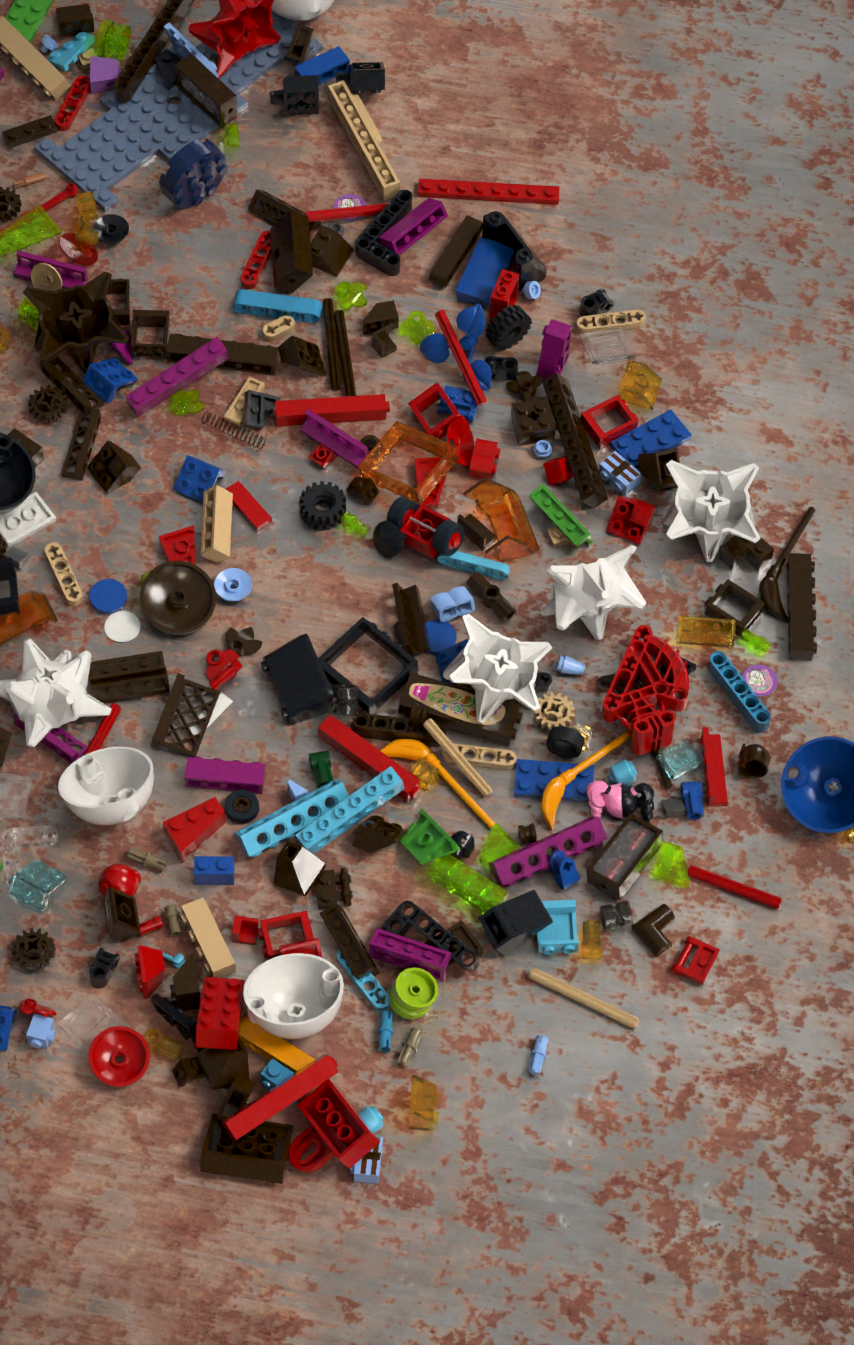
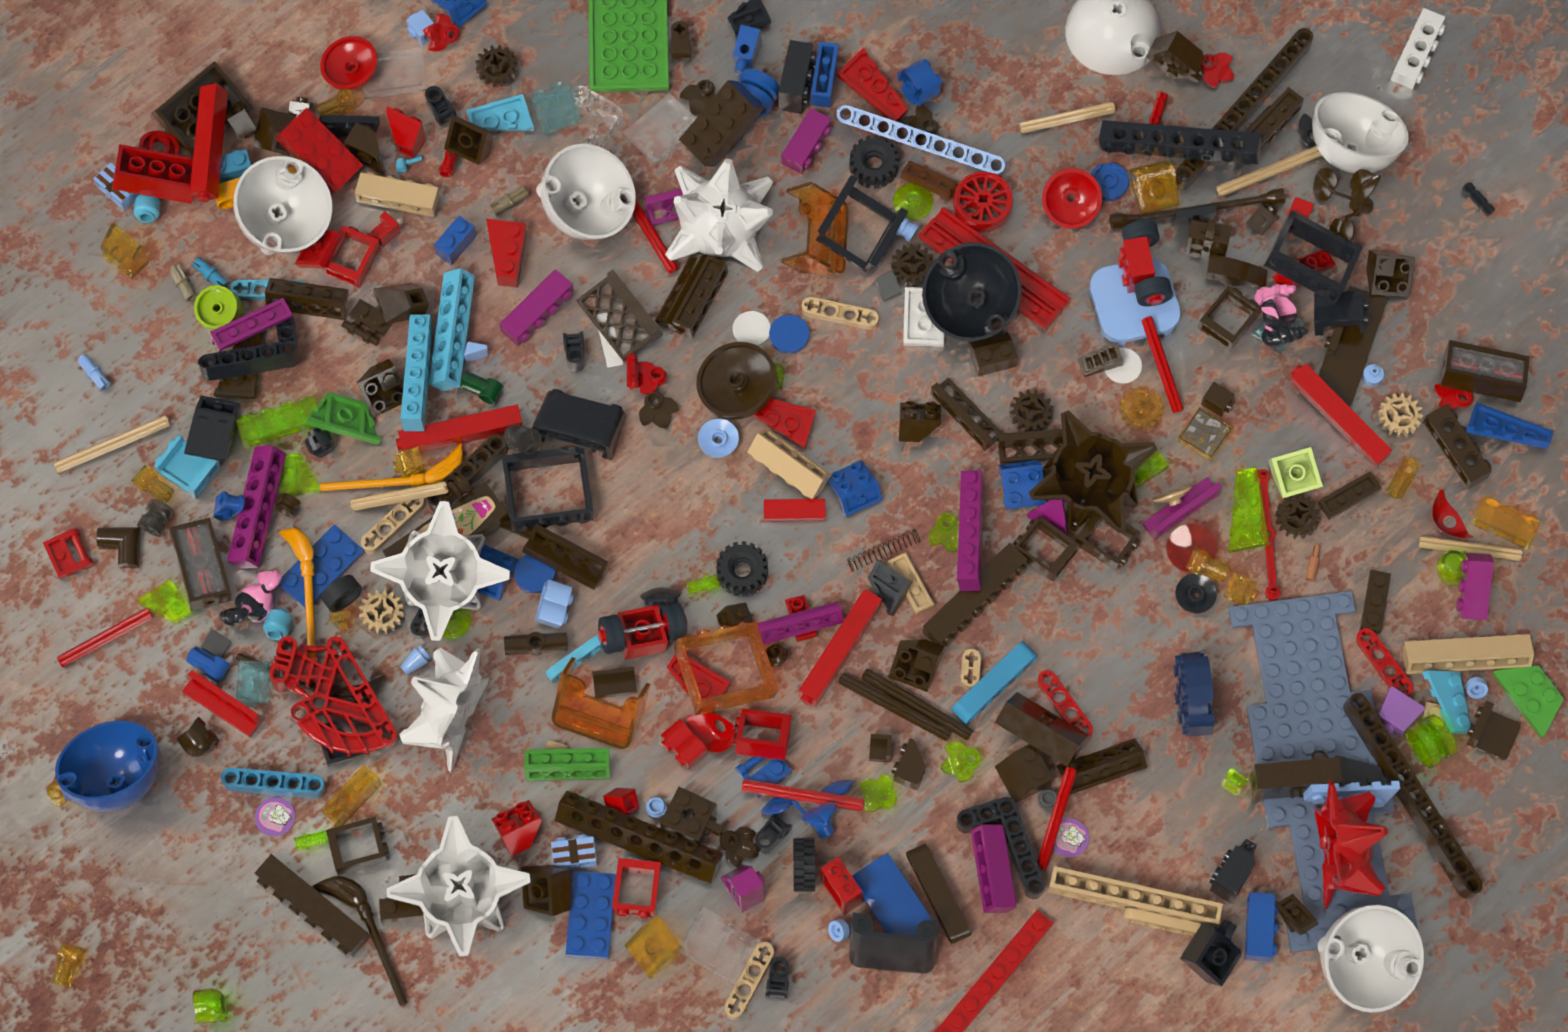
camera: 130 degrees right, 10 degrees up
red brick [98,863,141,898] -> none
dark tan pin [164,904,183,937] -> none
black bush [224,790,259,824] -> none
none -> medium azure wing [466,94,534,131]
none -> black piece [563,331,585,372]

